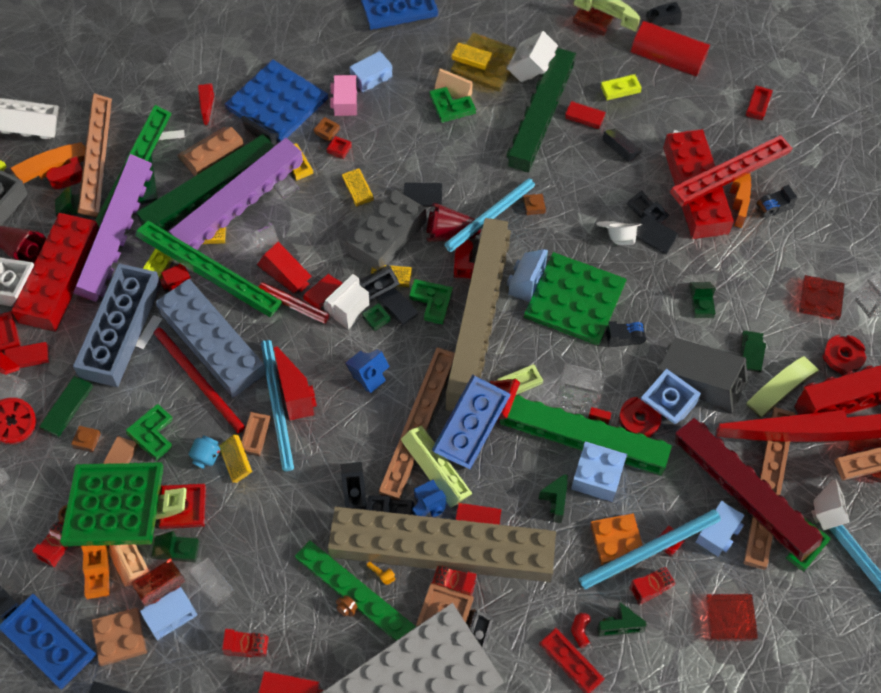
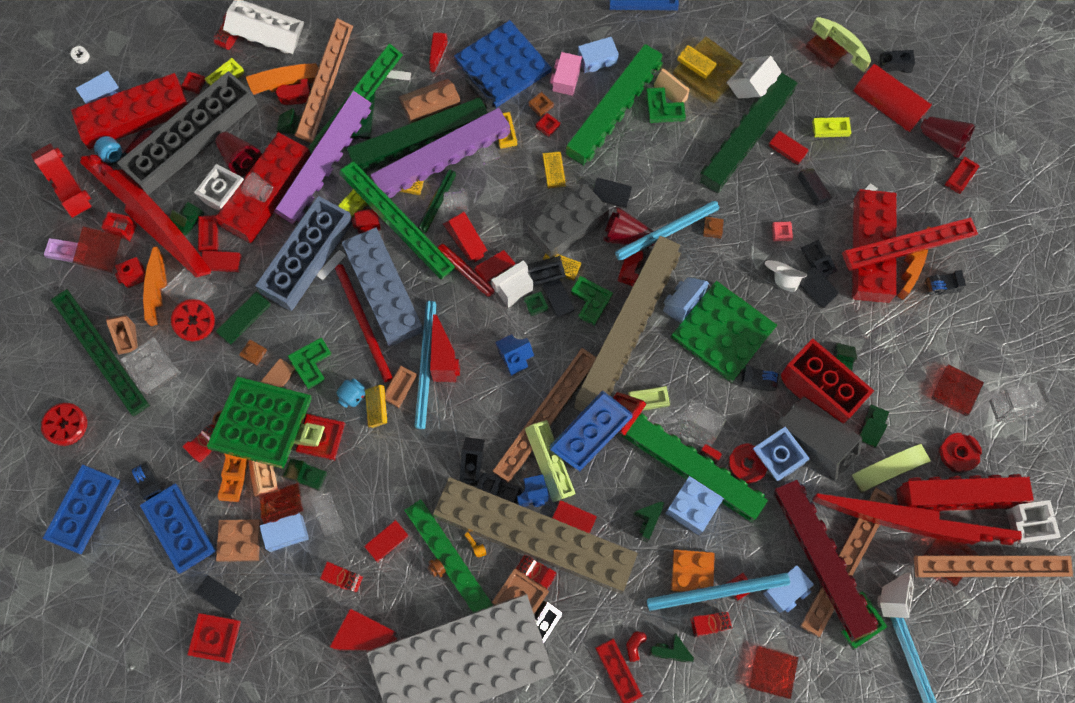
camera: 15 degrees right, 10 degrees up
none -> clear piece [241,172,273,202]
none -> red tile [364,520,409,563]
none -> dark green axle [418,169,456,233]
none -> green brick [566,44,663,166]
none -> coral tile [772,222,793,241]
none -> red brick [781,338,874,424]
none -> dark red cone [920,116,975,158]

